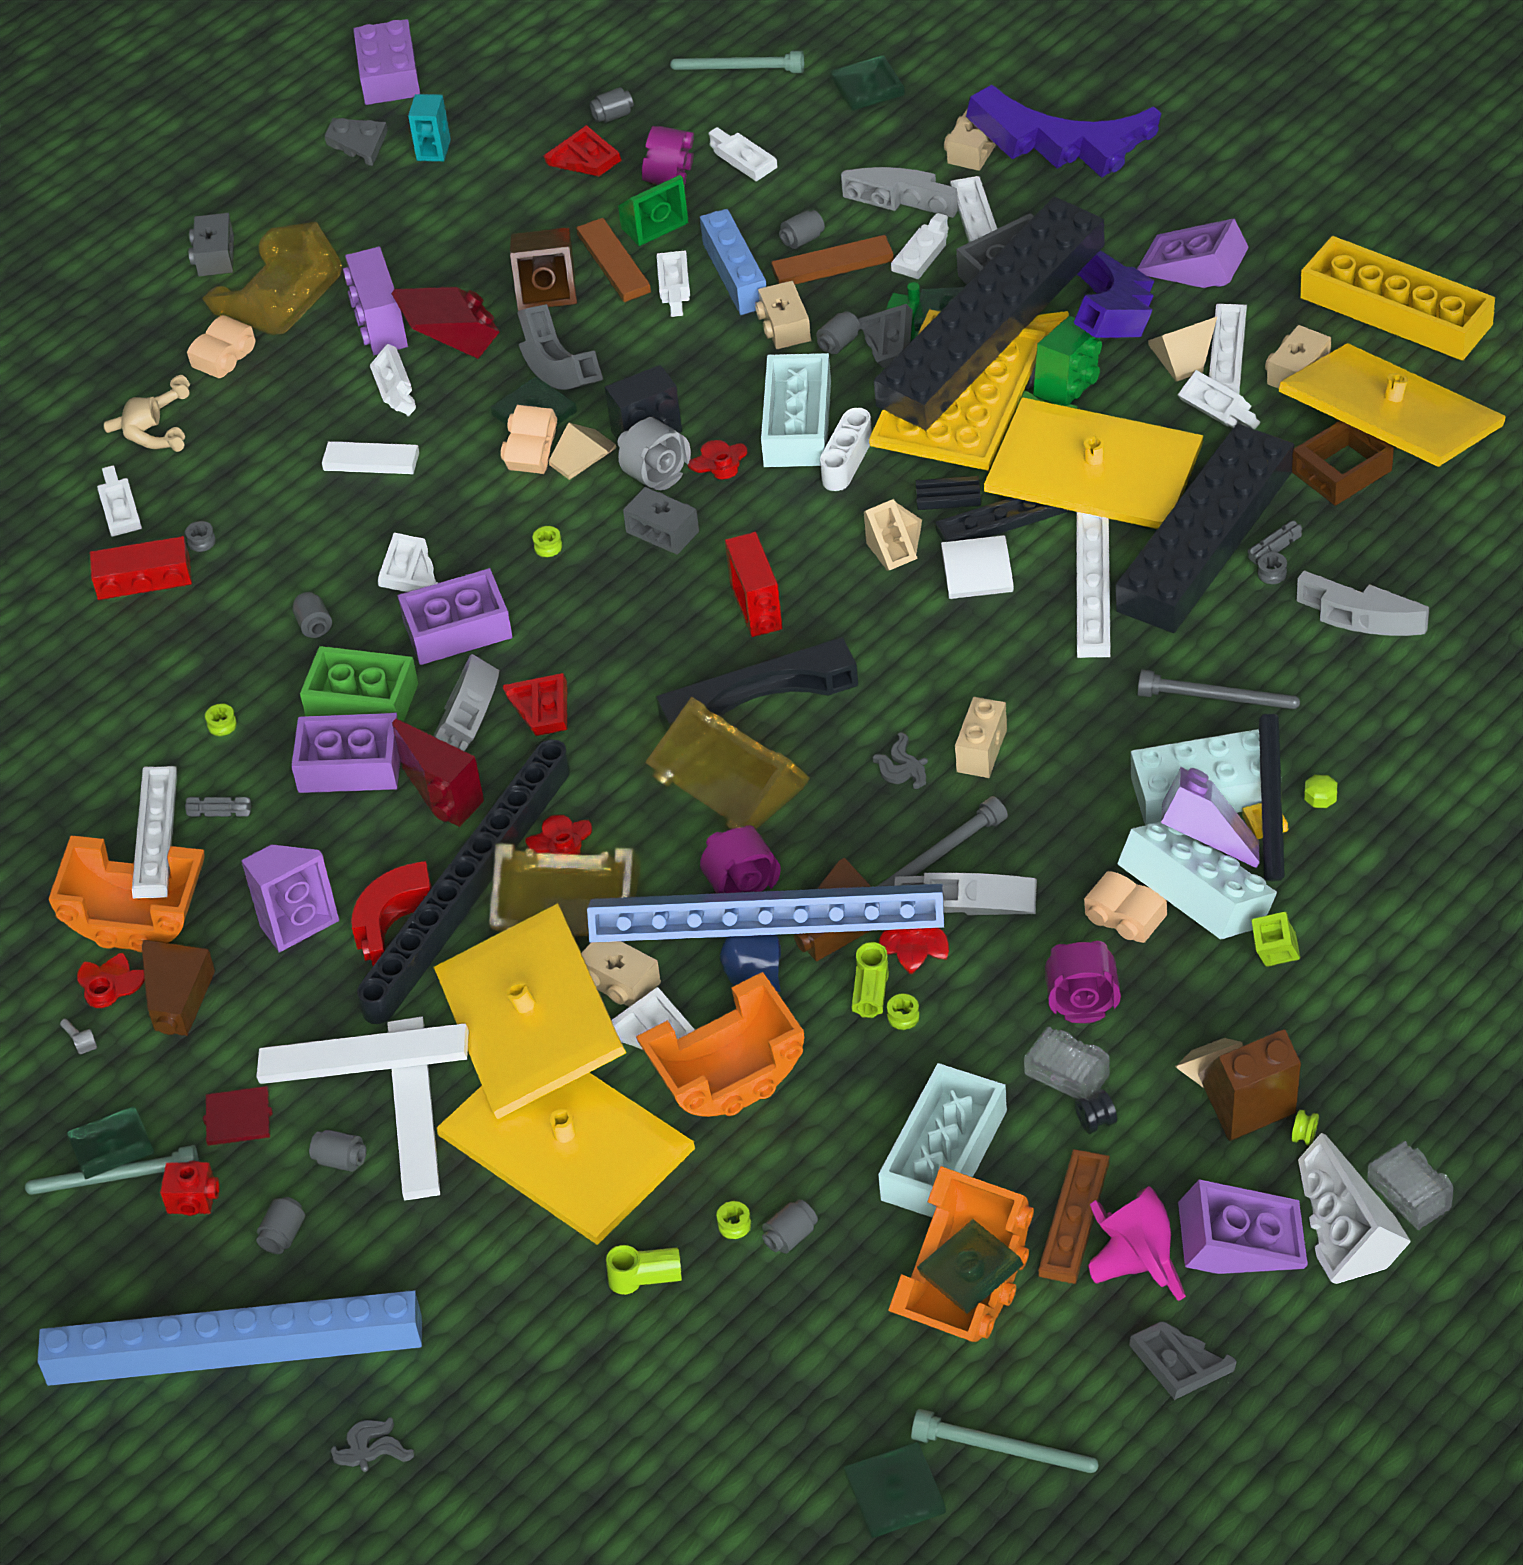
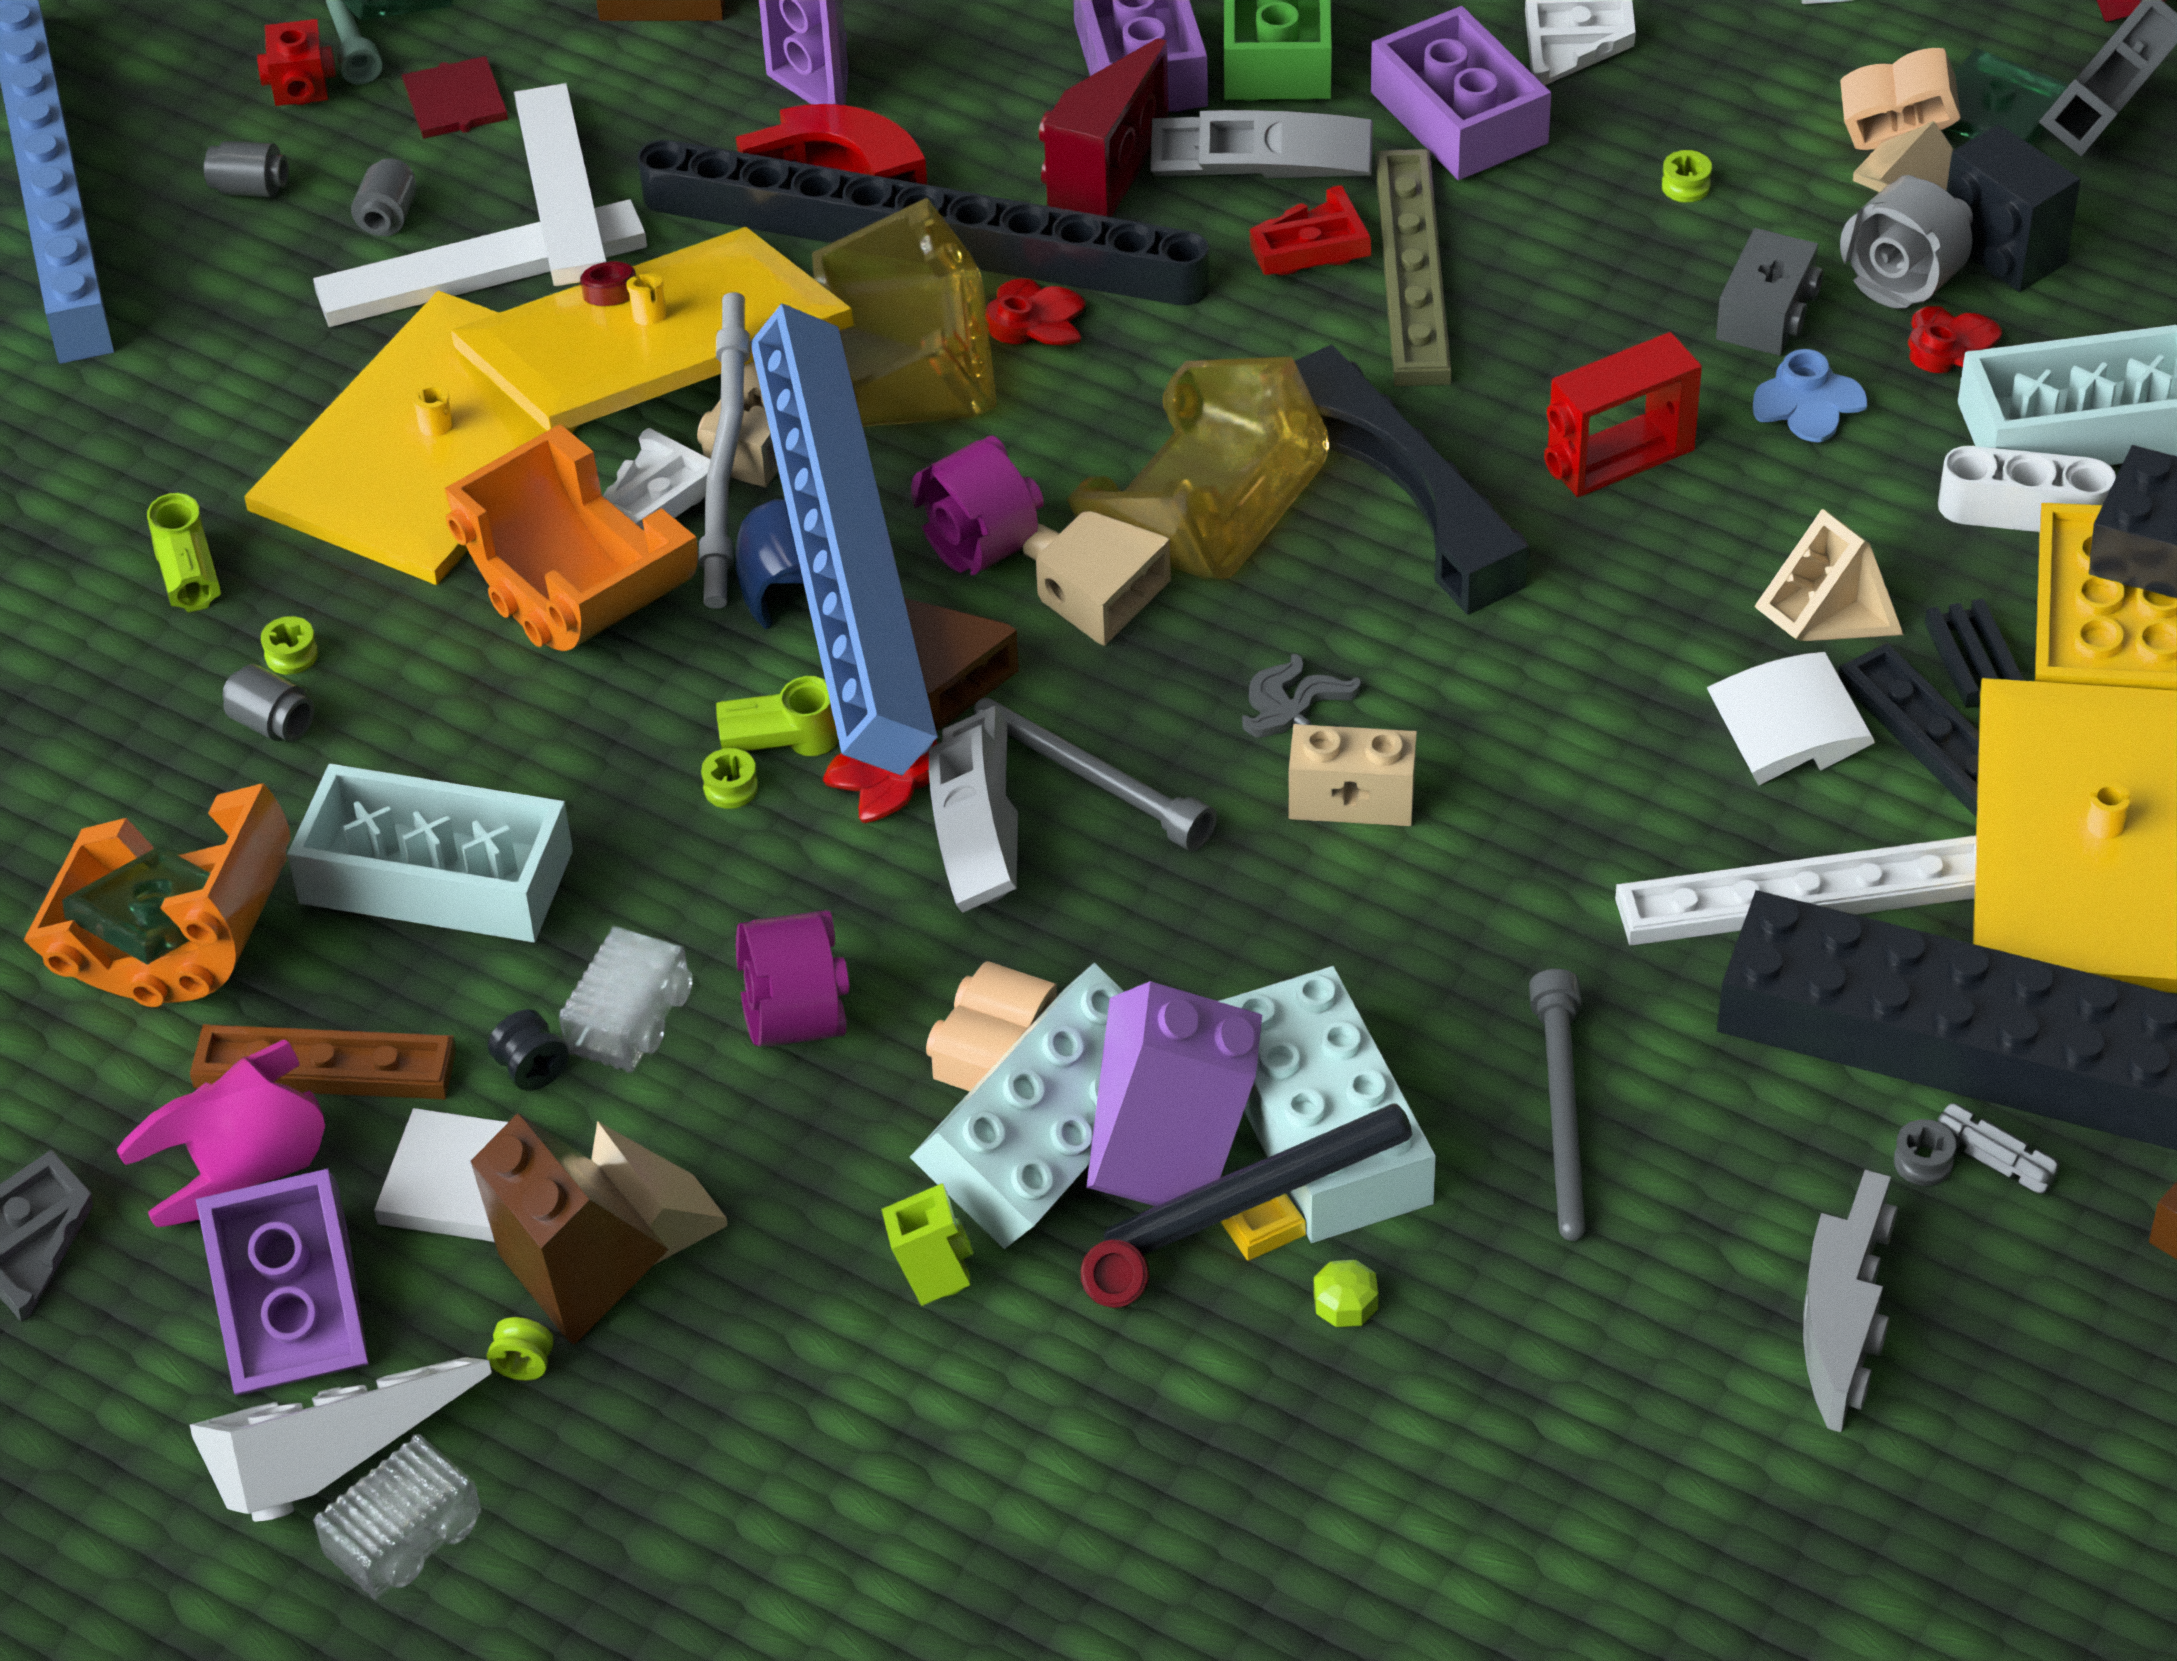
camera: 75 degrees right, 0 degrees up
none -> white tile [374,1108,508,1242]
none -> dark red tile [580,261,636,306]
none -> light grey bar [699,292,750,608]
none -> tan torso [1023,511,1171,646]
none -> dark red tile [1081,1240,1150,1308]
none -> olive tile [1375,149,1451,386]
none -> medium blue plate [1753,349,1867,443]

